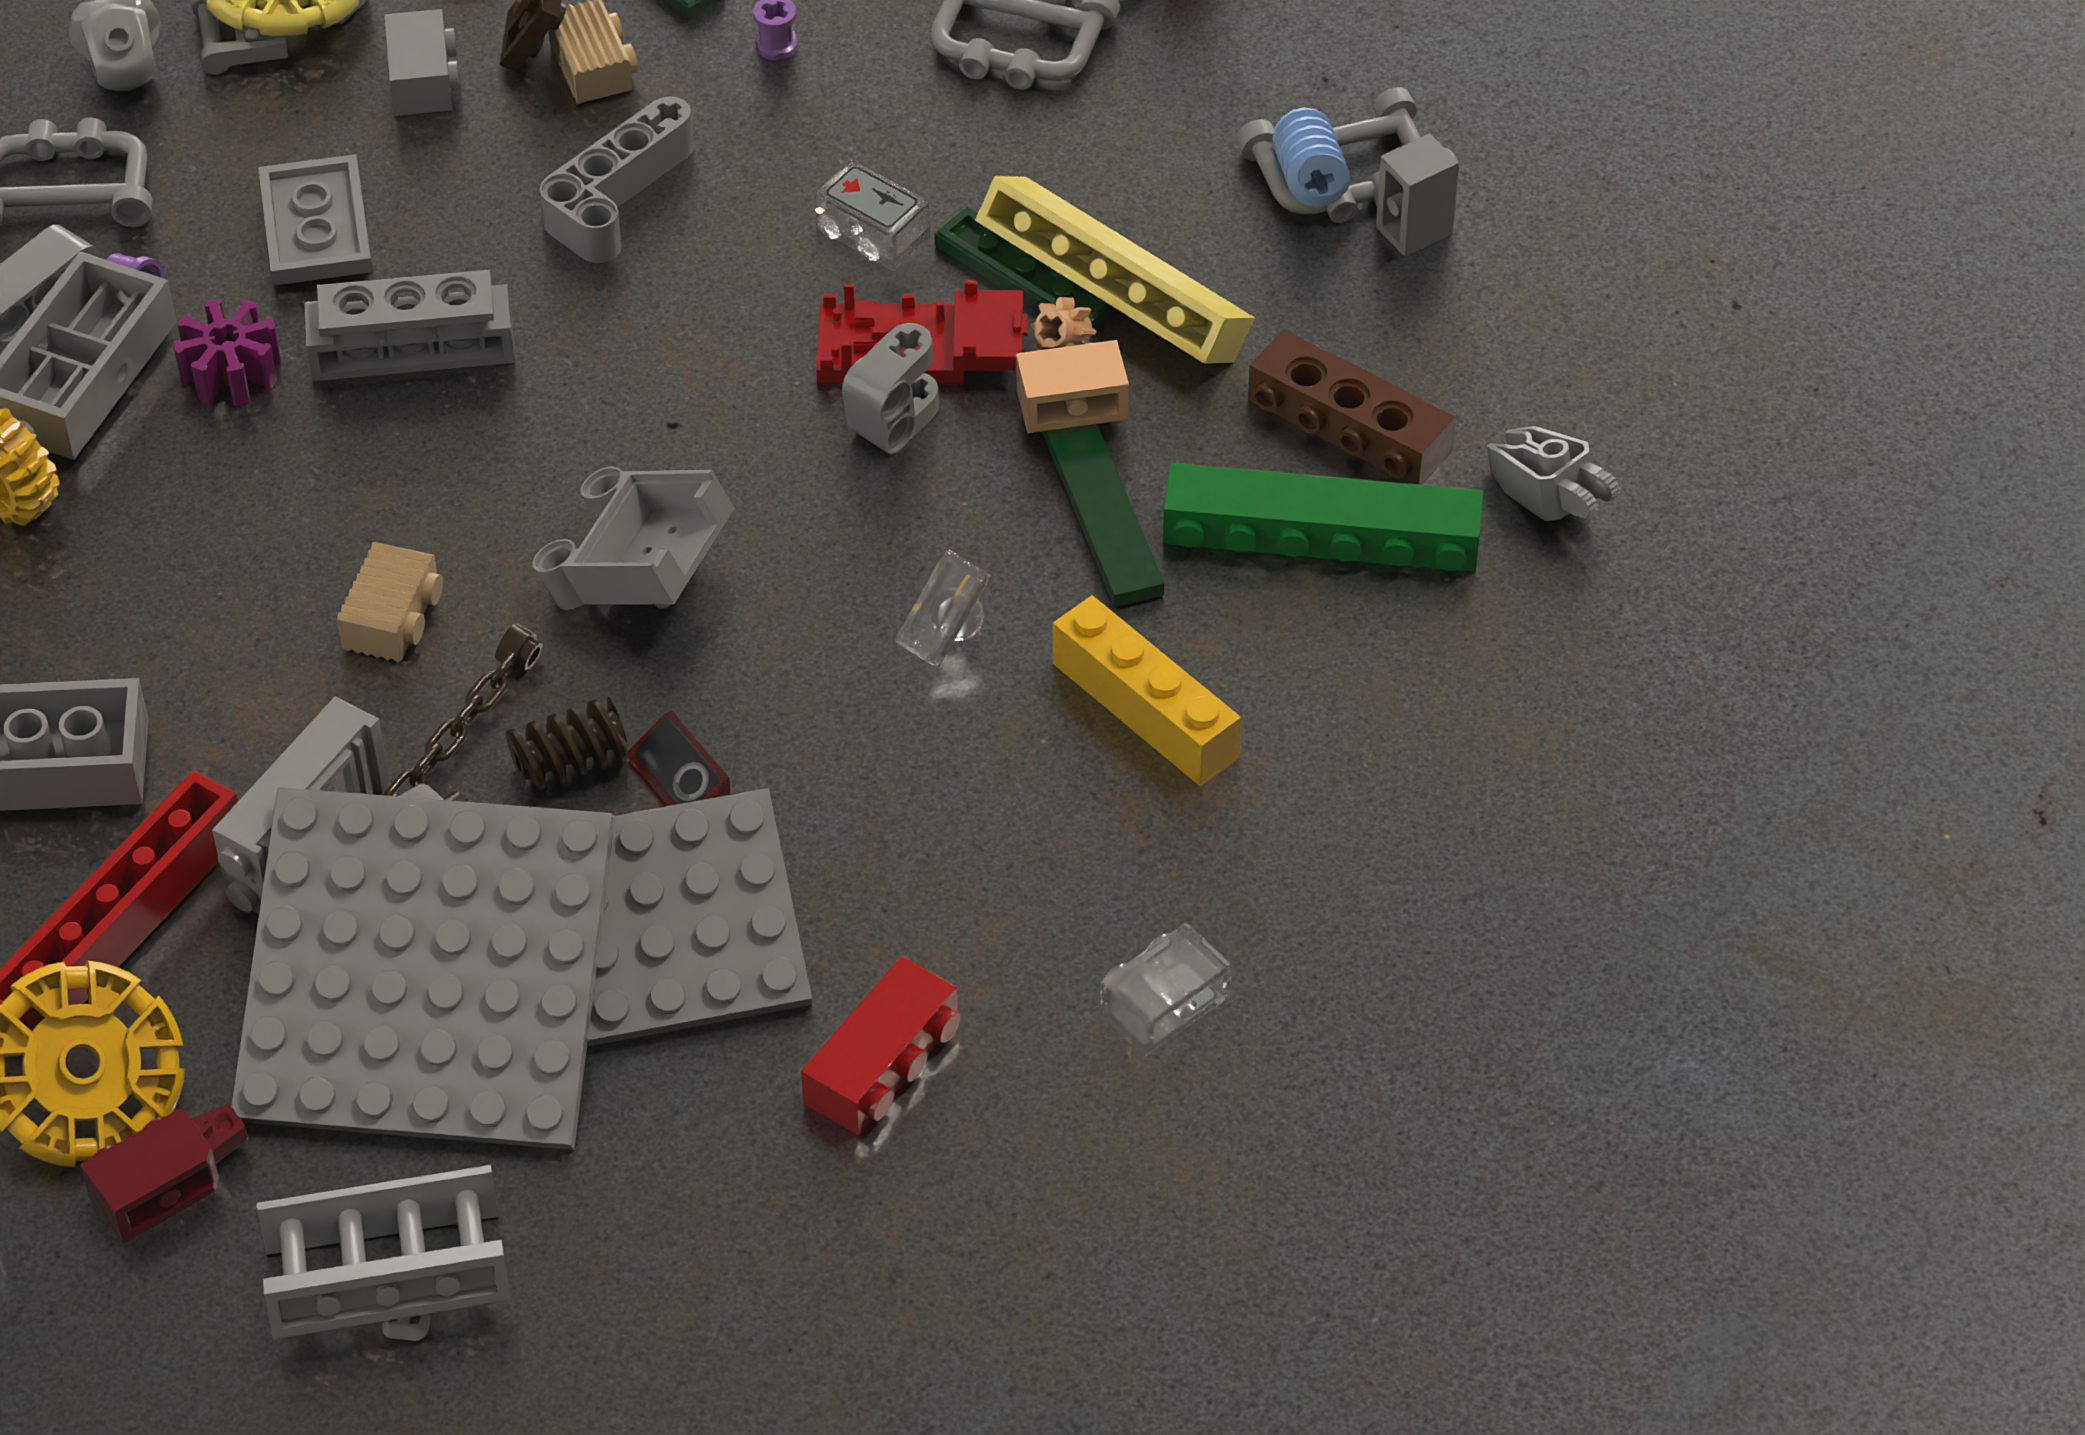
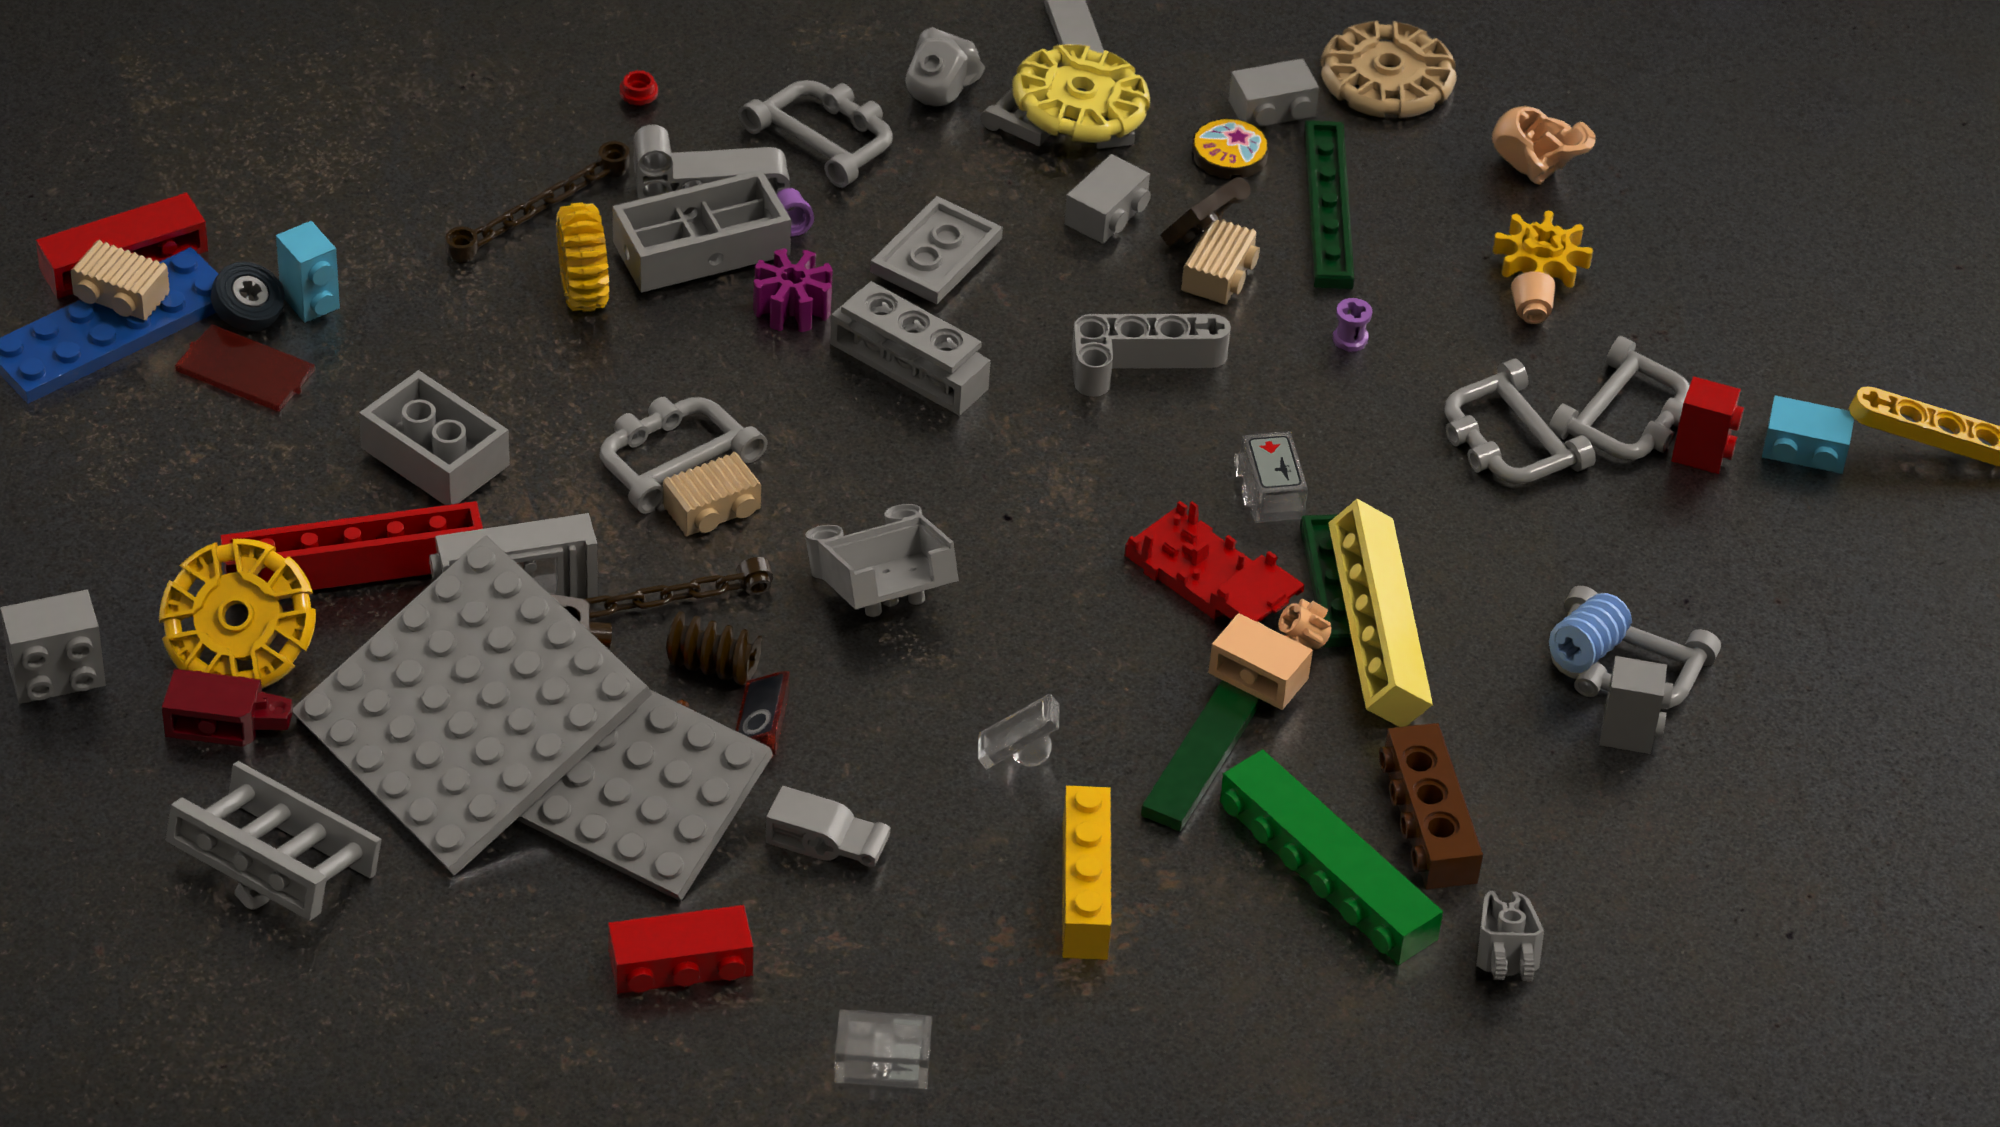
camera: 40 degrees right, 5 degrees down
light grey piece [842,323,940,454] -> none
none -> light grey bar [600,397,768,514]
none -> light grey piece [766,785,891,866]

